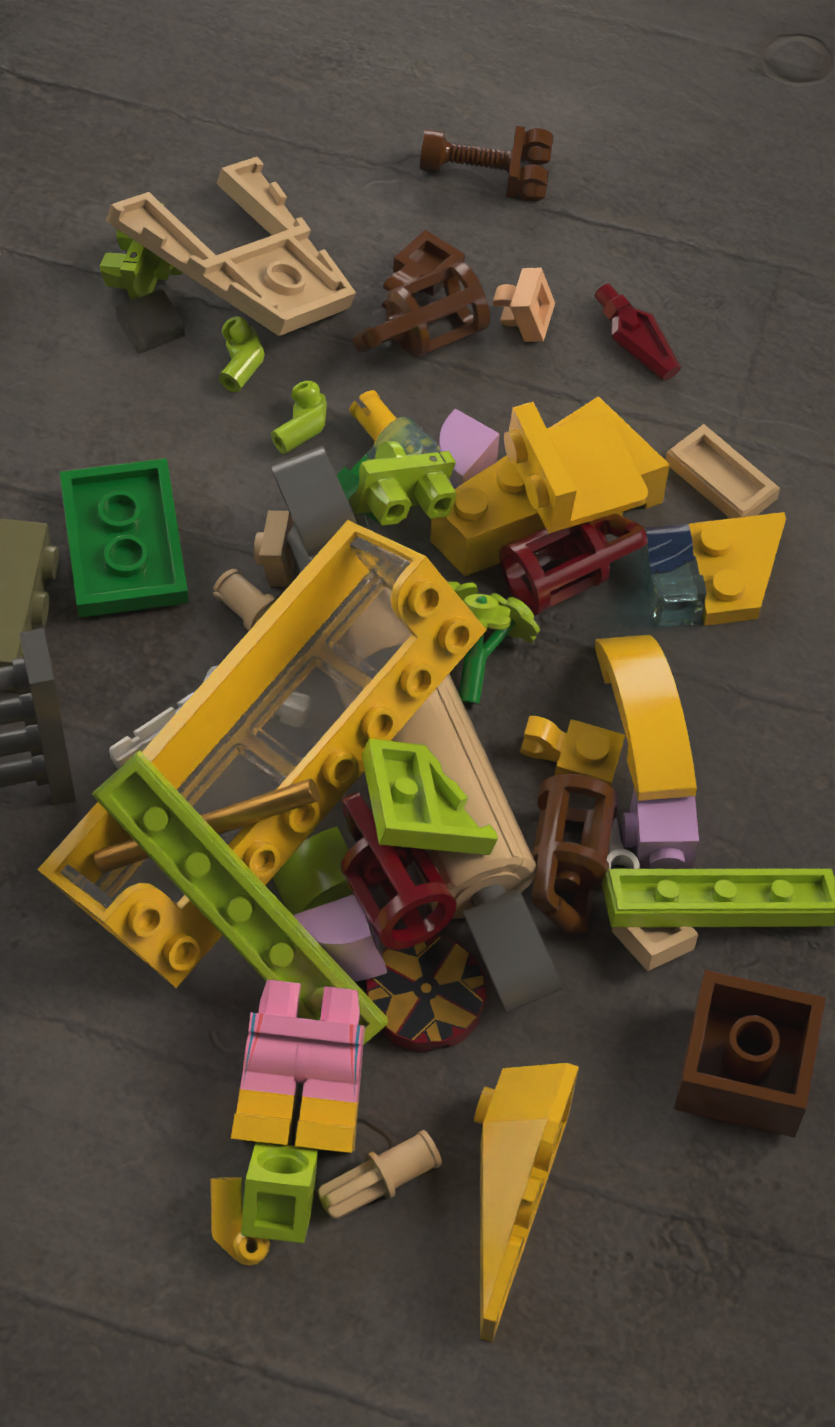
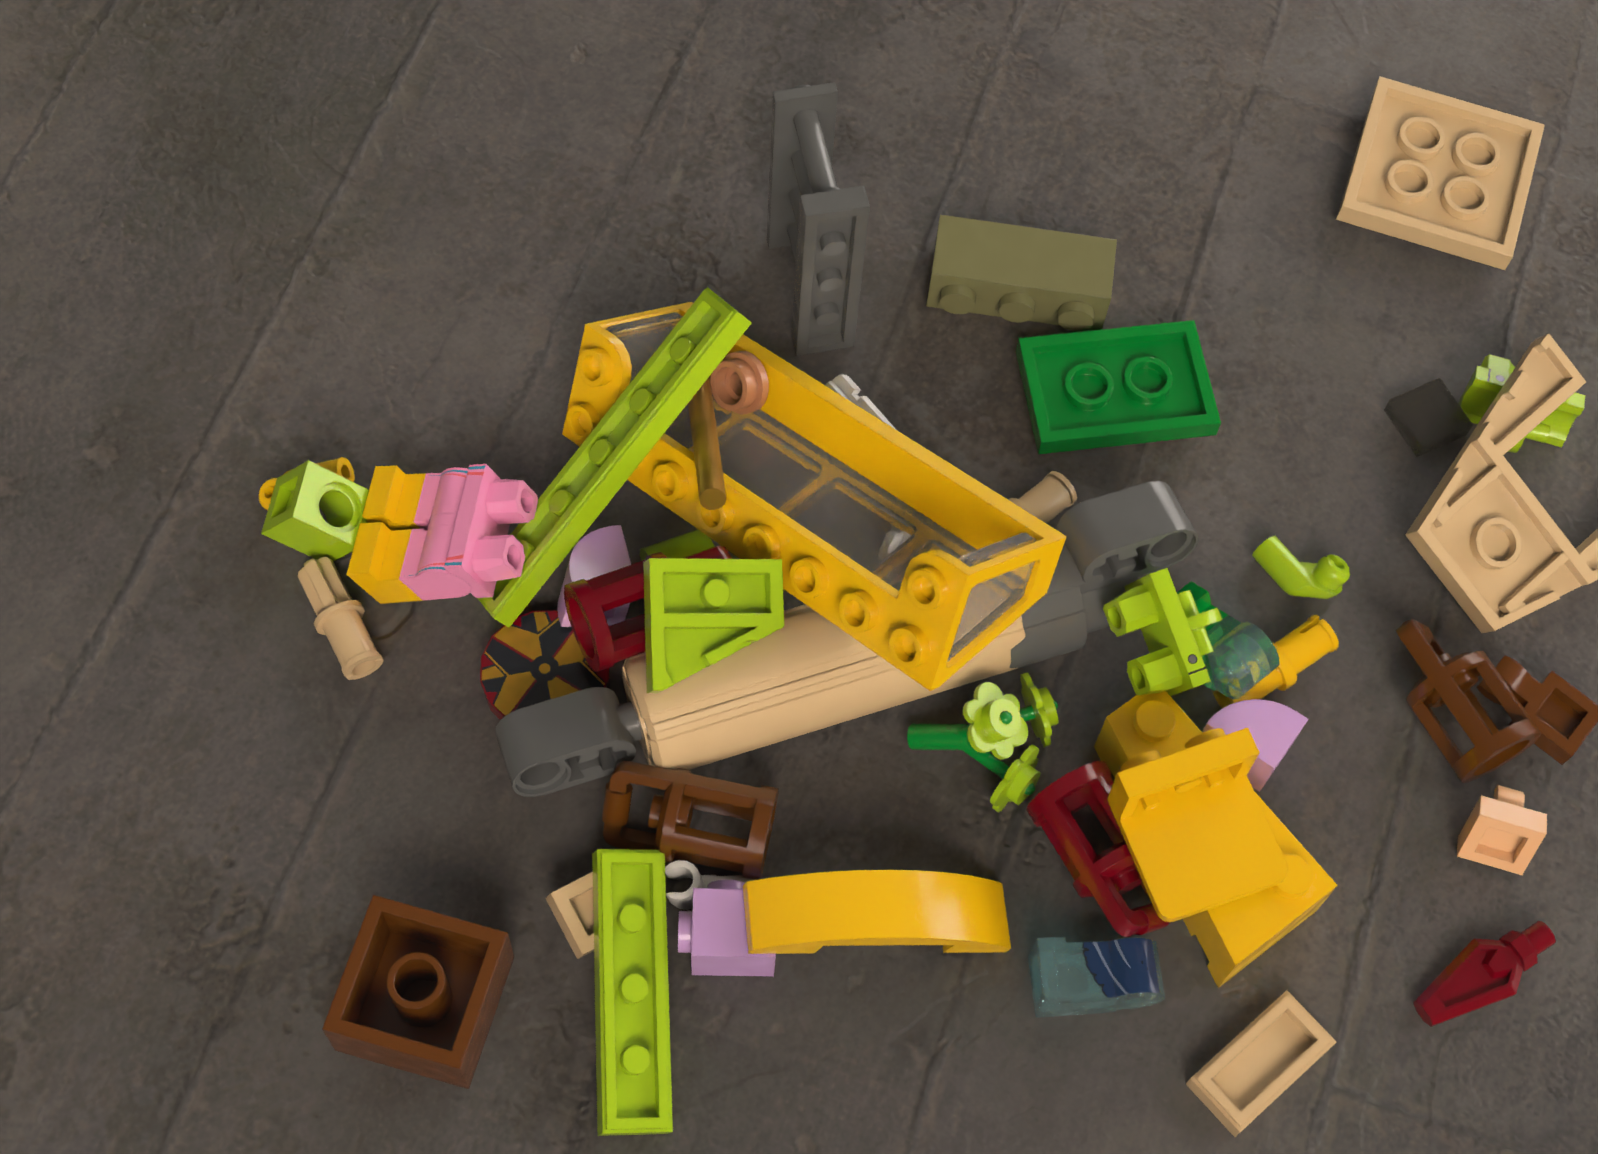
camera: 90 degrees right, 5 degrees up
lime arm [218,316,265,393] -> none
yellow wedge [474,1063,579,1343] -> none
yellow plate [520,716,625,786] -> none
yellow wing [688,512,786,626] -> none

